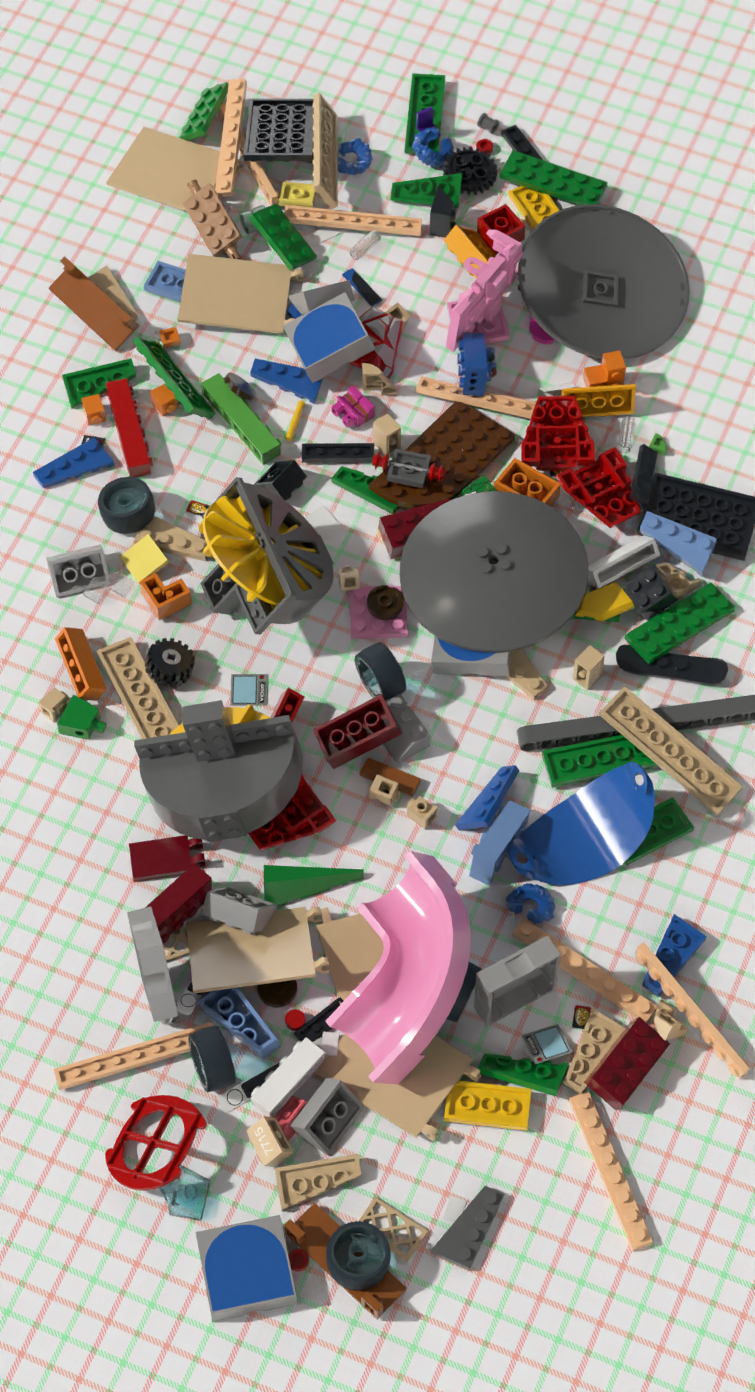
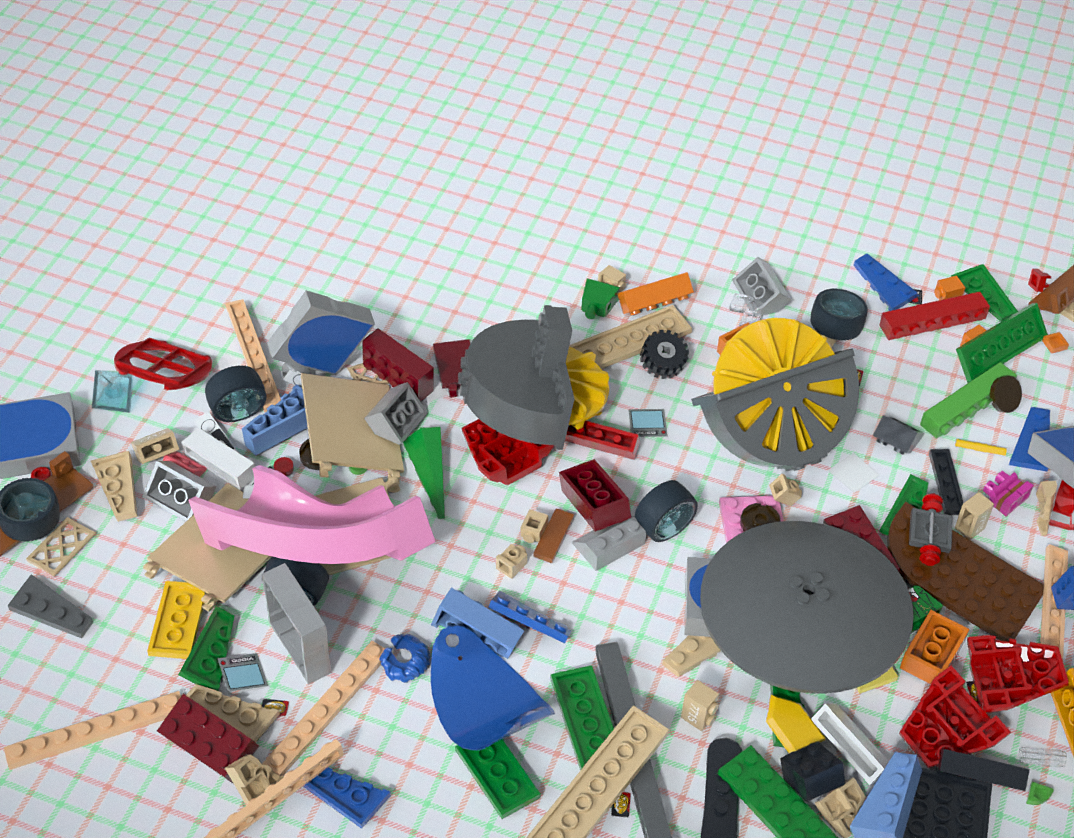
camera: 85 degrees right, 10 degrees down
none -> red tile [1028,268,1052,292]

